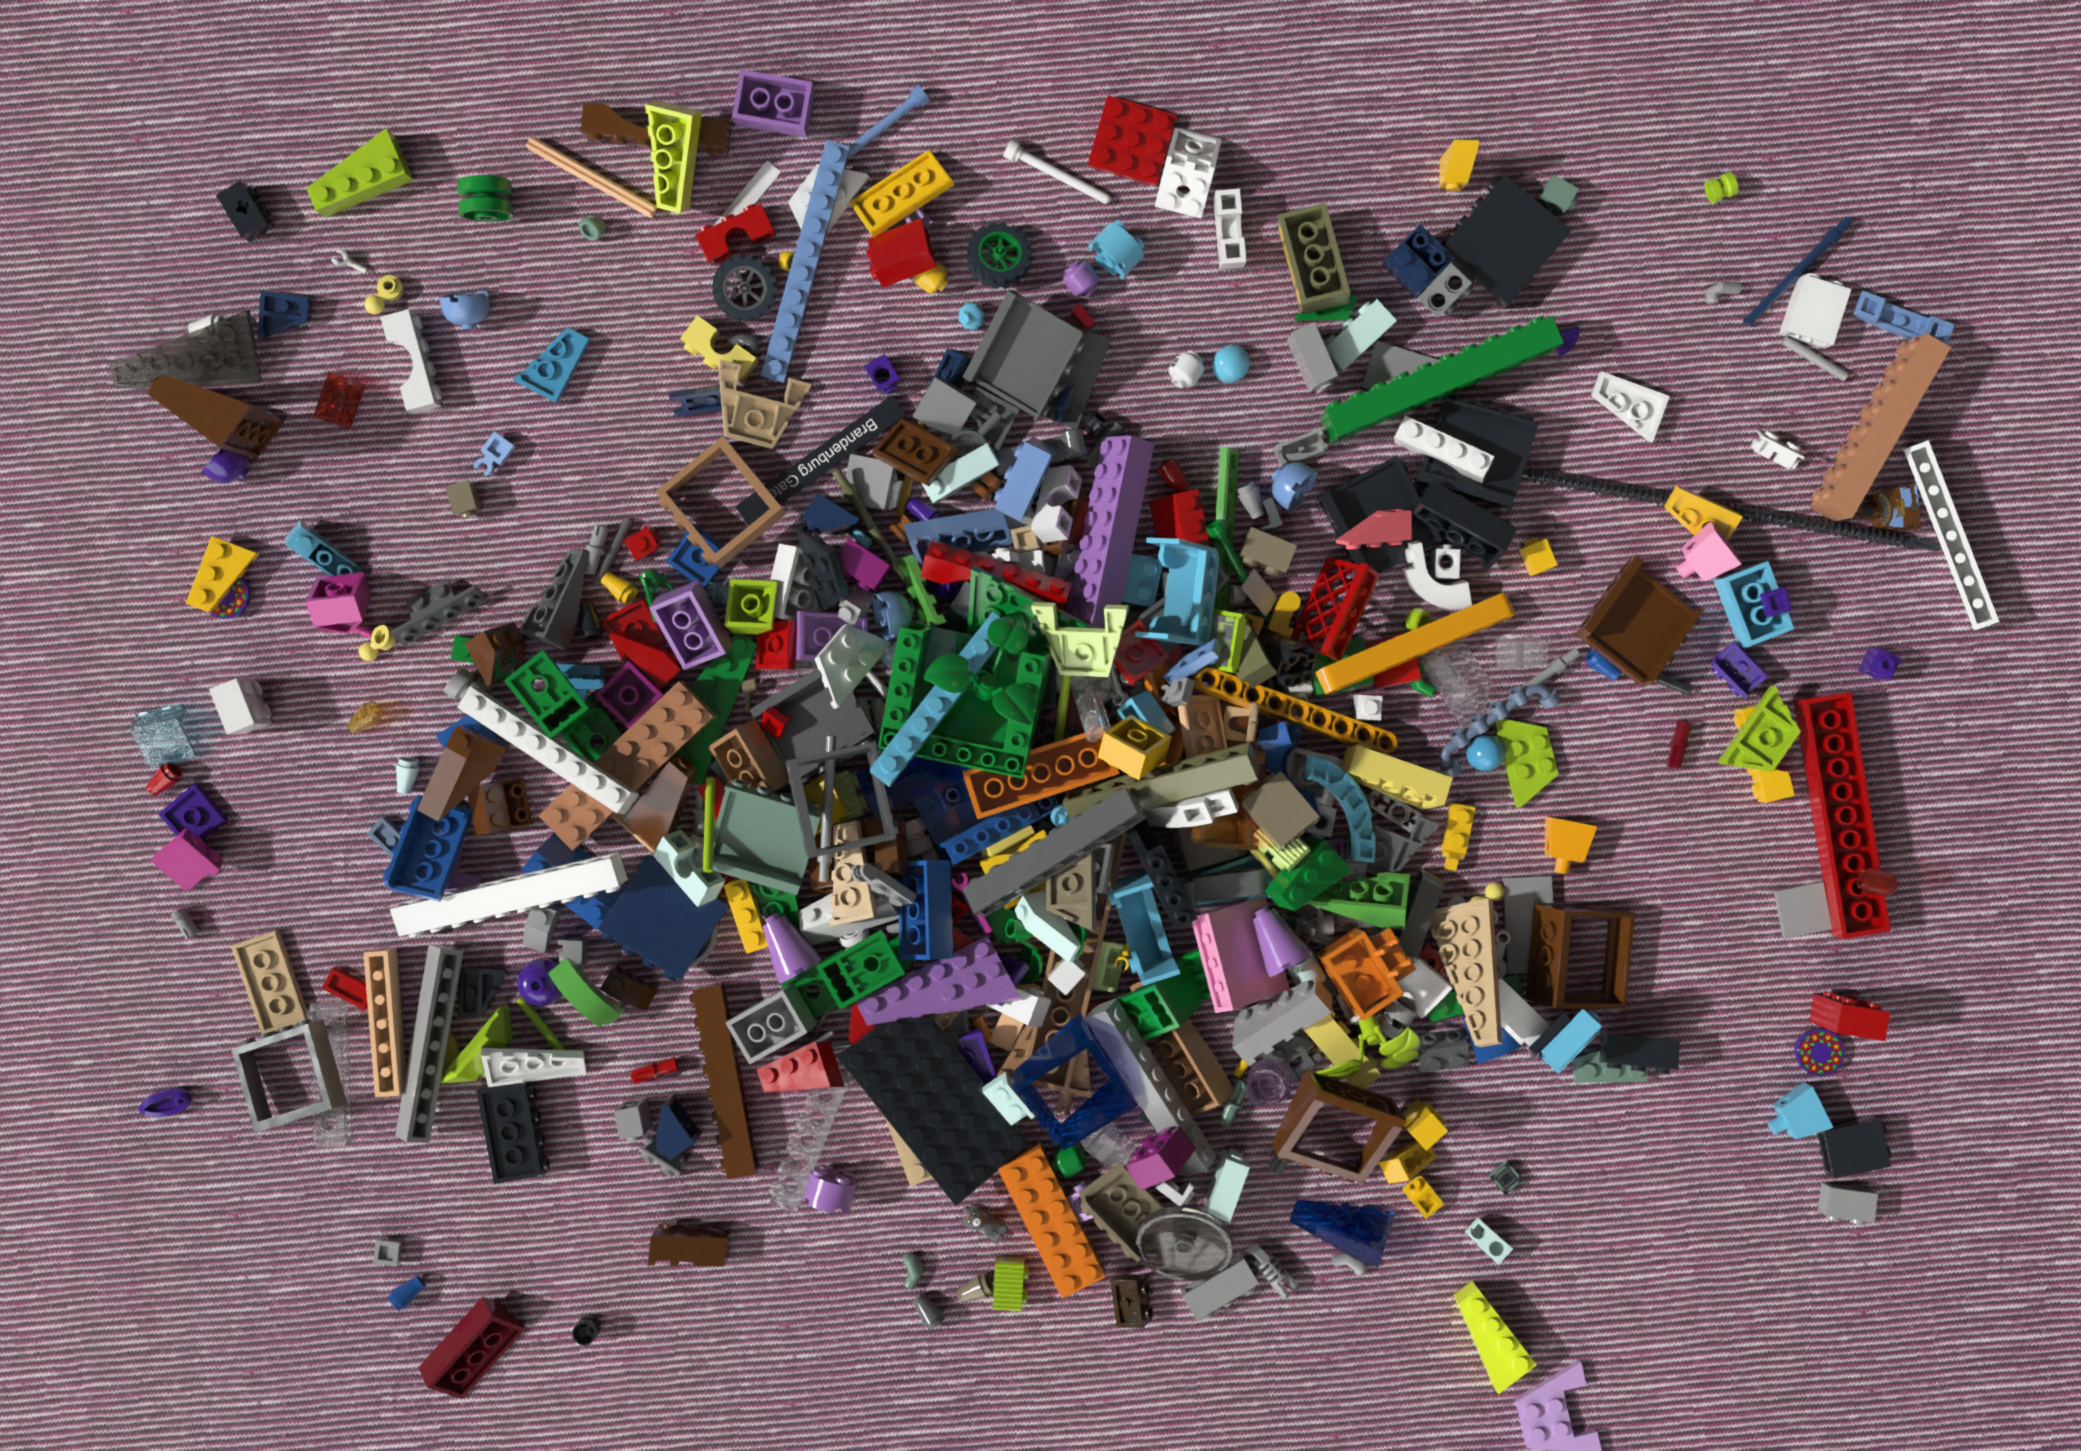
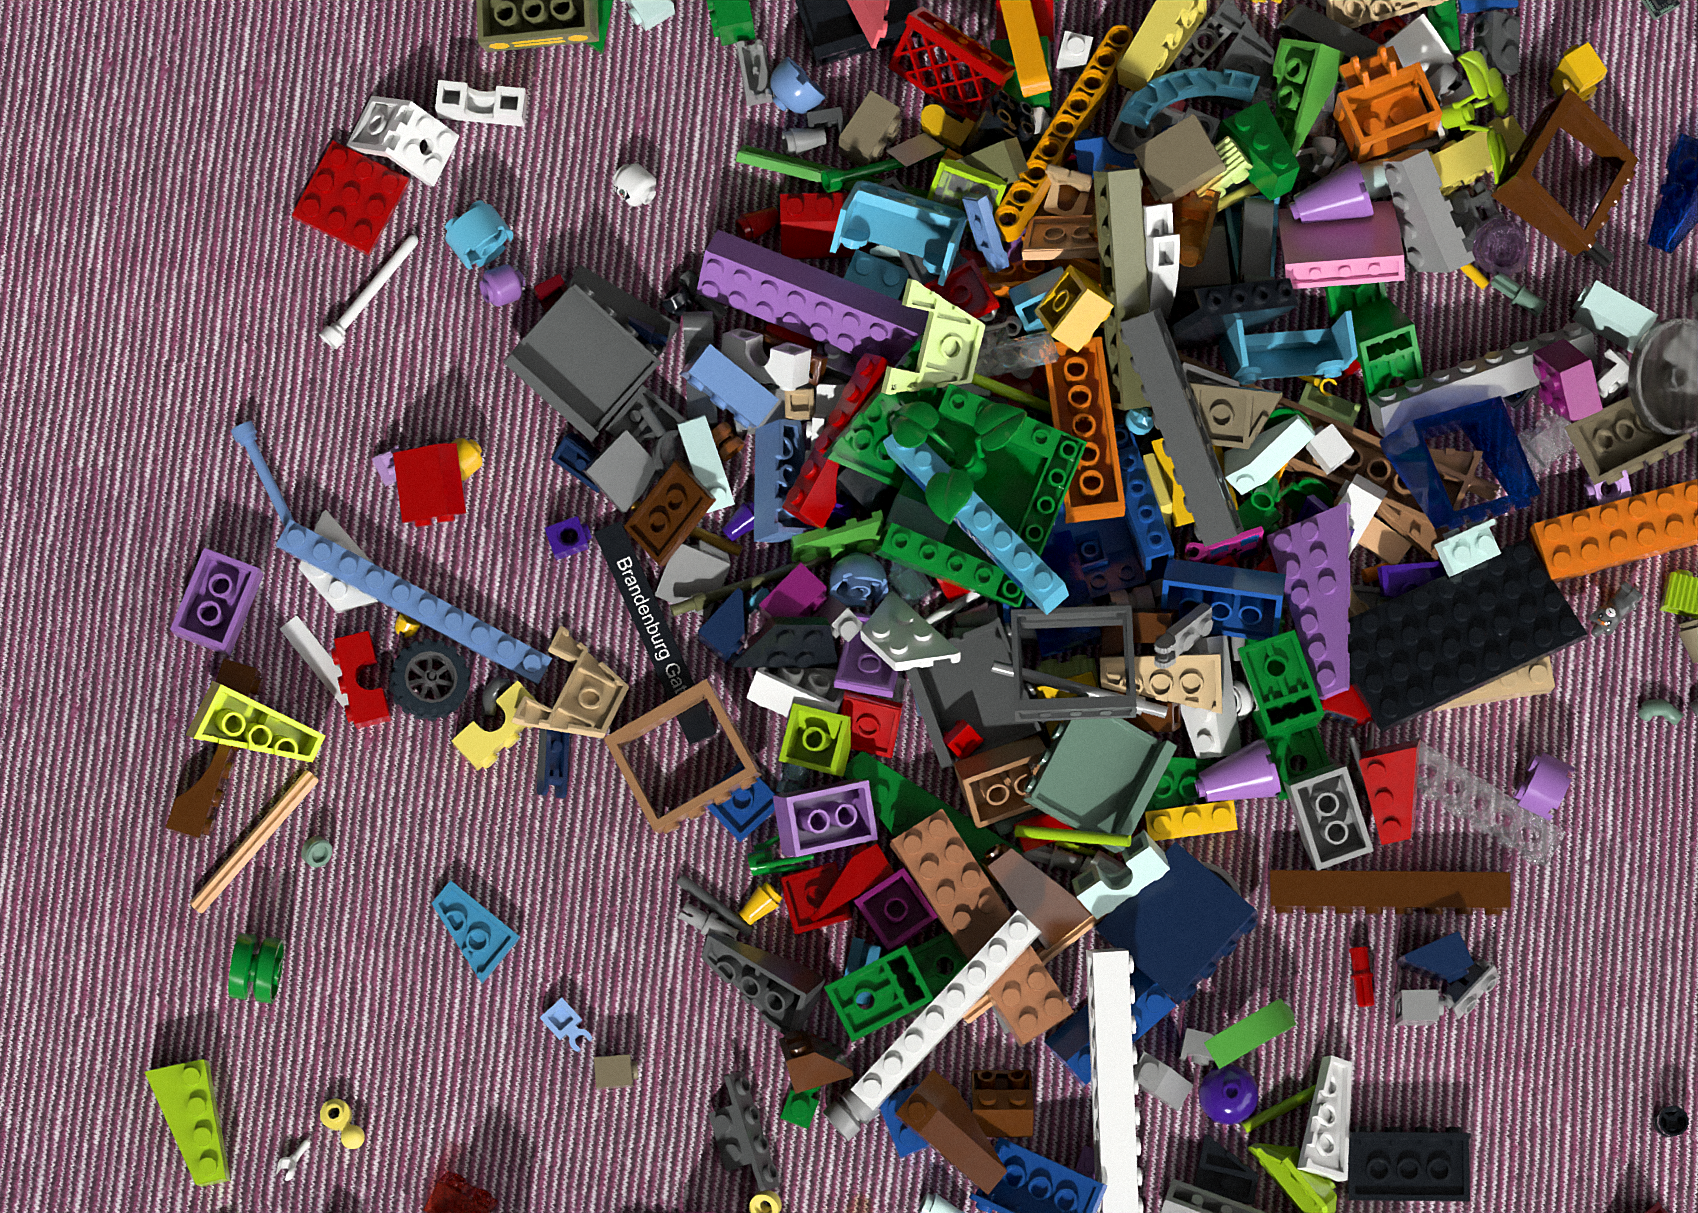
camera: 80 degrees left, 10 degrees down
white arch [380,309,442,414] -> none
medium blue cylinder [439,290,490,329] -> none
black cone [579,603,604,640] -> none
dark brown slope [600,965,659,1011] -> none
red bracket [624,525,662,562] -> none
reddish brown wedge [647,1222,730,1267] -> none
dark tan hand [742,678,757,713] -> none
yellow tile [849,149,955,238] -> none
dark orange wheel [889,514,911,544] -> none
medium azure piece [958,301,985,331] -> none
black wheel [967,222,1032,289] -> none
green head [1051,1142,1088,1178] -> none
medium nougat wedge [1130,981,1236,1116] -> none
light grey plate [1158,677,1195,707] -> none
medium azure hair [1211,344,1251,384] -> none
white hinge [1229,585,1248,604] -> none
light grey brick [1286,322,1338,394] -> none
yellow arch [1378,1140,1437,1184] -> none
yellow bracket [1402,1175,1444,1219] -> none

